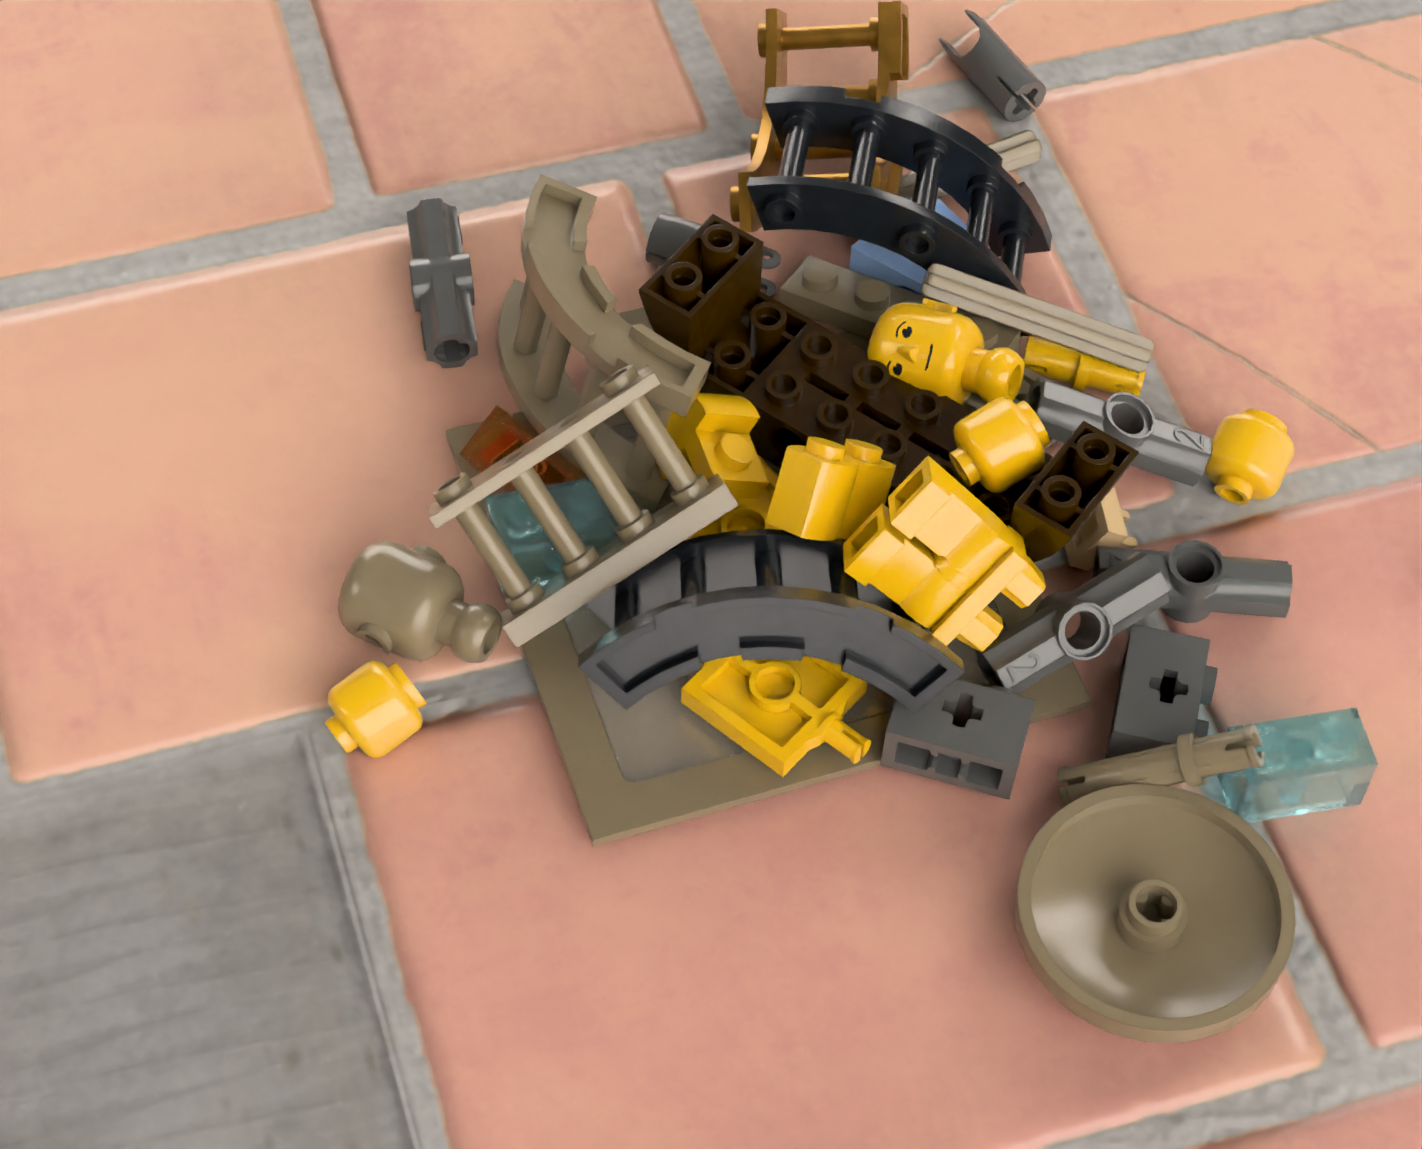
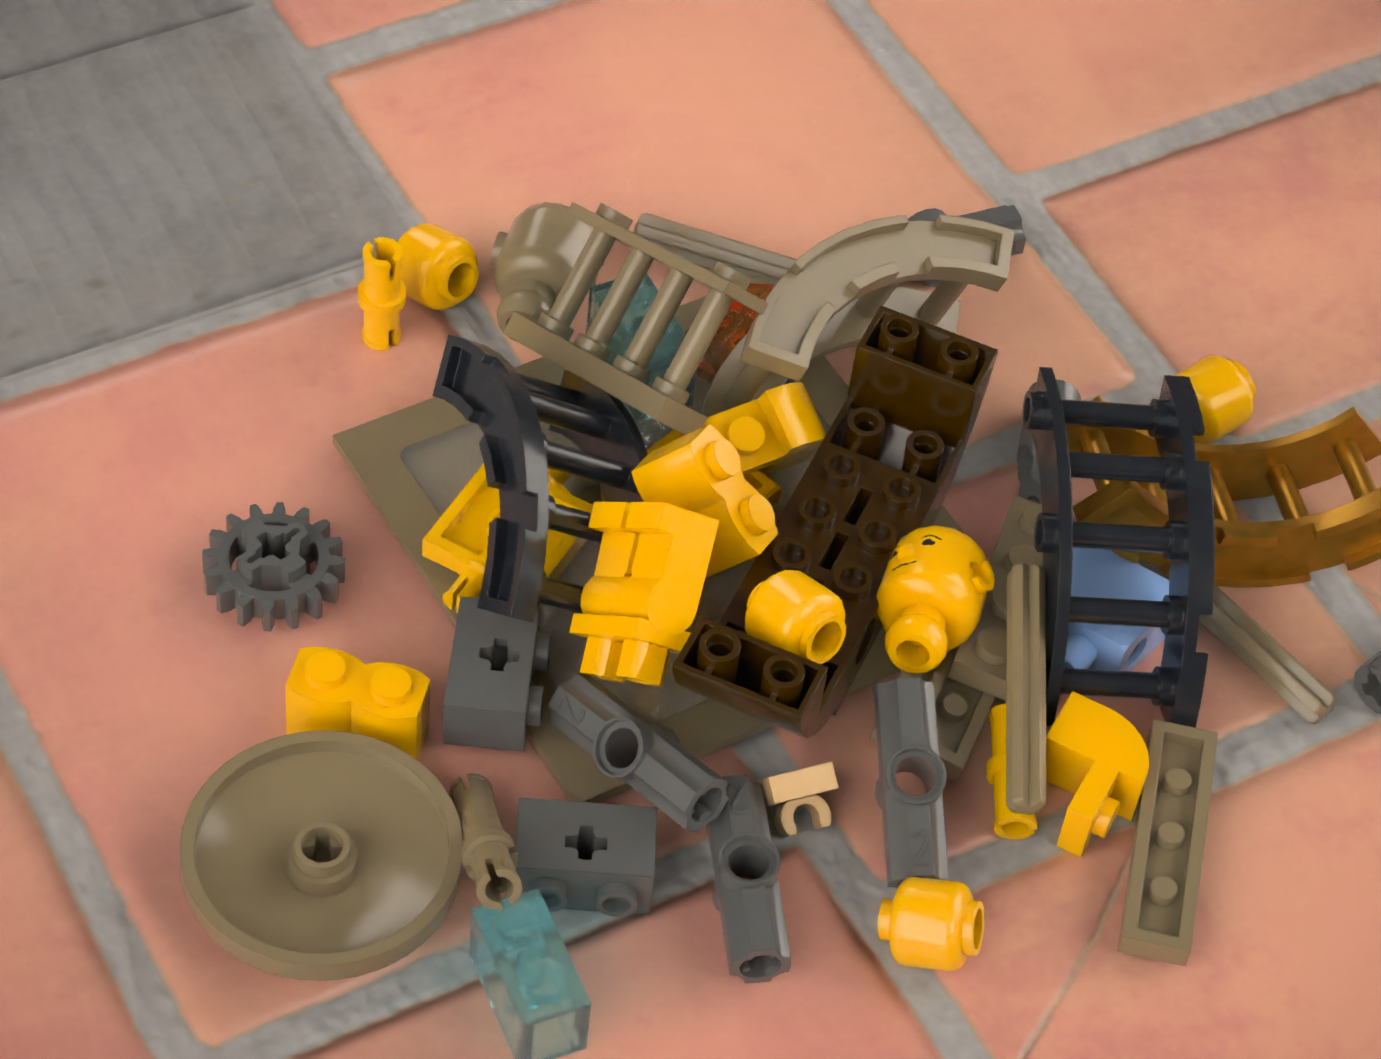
camera: 75 degrees right, 5 degrees down
none -> dark grey gear [202,502,345,632]
none -> yellow brick [285,647,430,760]
none -> yellow pin [358,237,406,351]
none -> dark tan axle [634,213,797,289]
none -> yellow brick [1046,691,1149,858]
none -> dark tan plate [1117,719,1218,966]
none -> yellow head [1174,354,1256,444]

